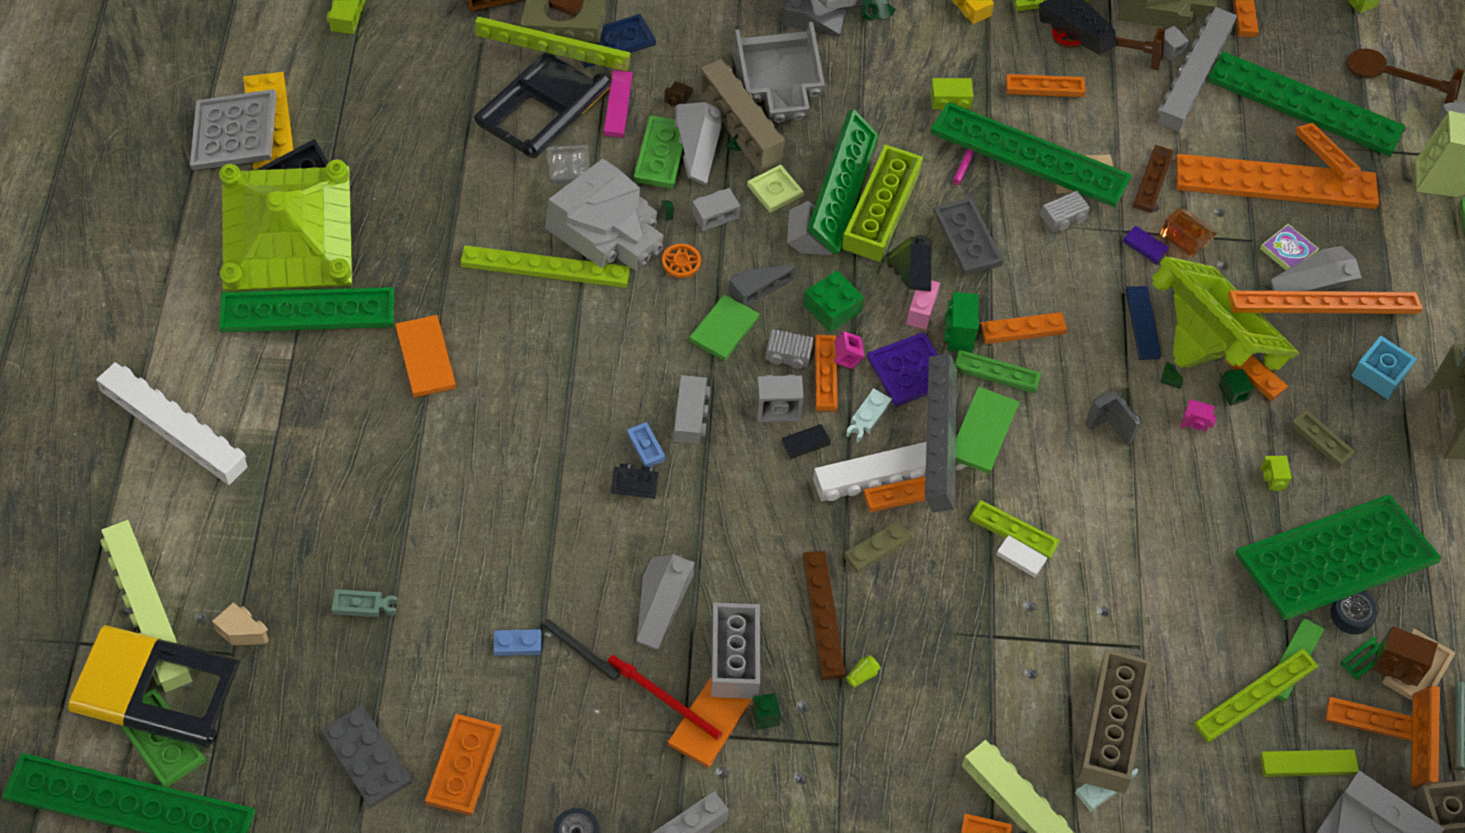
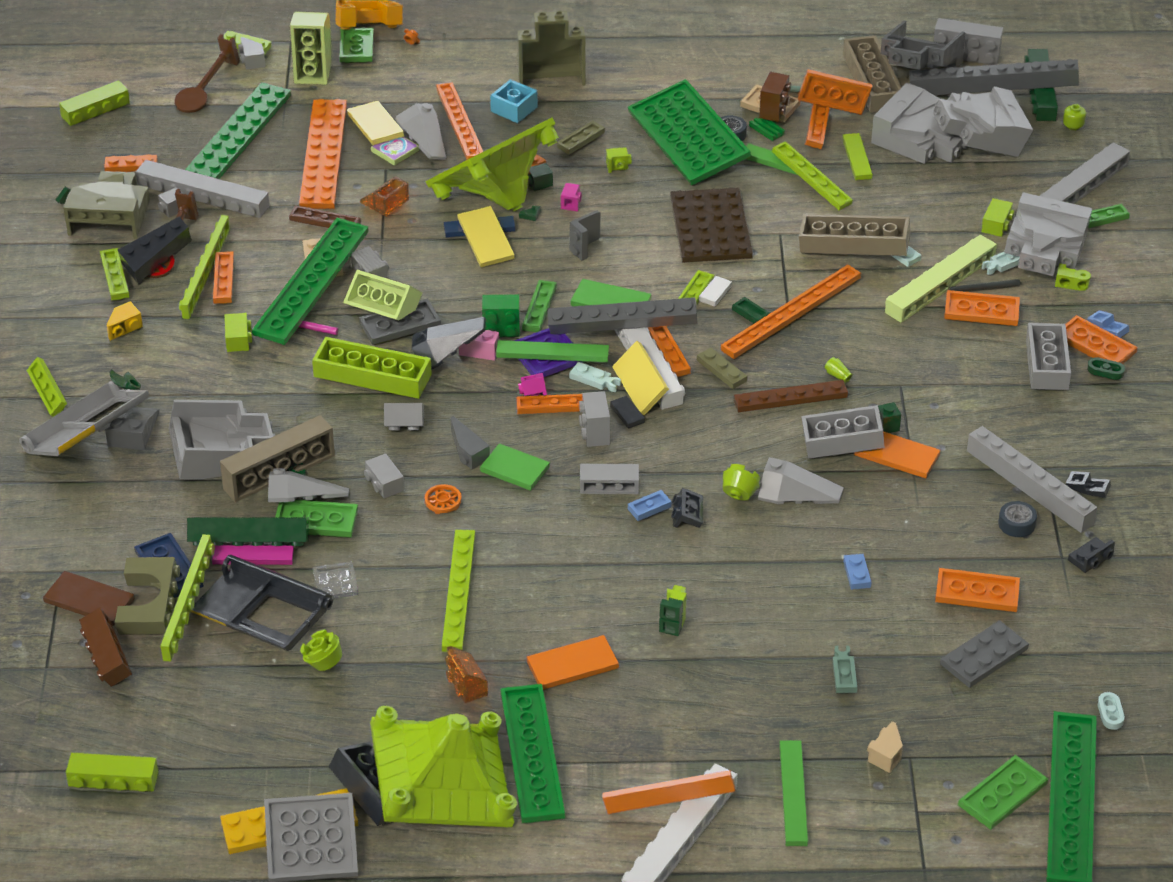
camera: 90 degrees left, 15 degrees down
piece [68,625,241,748] -> none
yellowish green brick [100,520,192,692] -> none
pearl dark grey bar [543,619,620,681] -> none
light grey panel [545,159,664,270] -> none
red bar [608,654,723,741] -> none
dark green tile [661,200,674,221] -> none
dark brown bracket [664,81,692,107] -> none
yellowish green tile [747,165,804,213] -> none
light grey brick [765,329,813,369] -> none
green brick [803,270,865,333] -> none
green plate [807,109,879,255] -> none
orange plate [980,312,1067,344] -> none
dark purple tile [1123,225,1169,264] -> none
orange plate [1295,123,1361,179] -> none
none -> lime plate [179,215,230,319]
none -> dark green brick [187,517,309,546]
none -> lime cone [300,630,342,671]
none -> yellowish green slope [343,270,422,321]
none -> light yellow tile [347,101,404,145]
none -> clear orange slope [445,646,488,703]
none -> light yellow tile [458,206,514,267]
none -> bright green tile [496,340,609,362]
none -> orange tile [602,770,735,814]
none -> light yellow tile [612,341,669,415]
none -> dark green hips [659,585,687,636]
none -> dark brown plate [670,187,753,263]
none -> orange plate [721,265,861,359]
none -> lime cone [723,464,761,500]
none -> dark green tile [732,297,770,324]
none -> bright green tile [780,740,808,846]

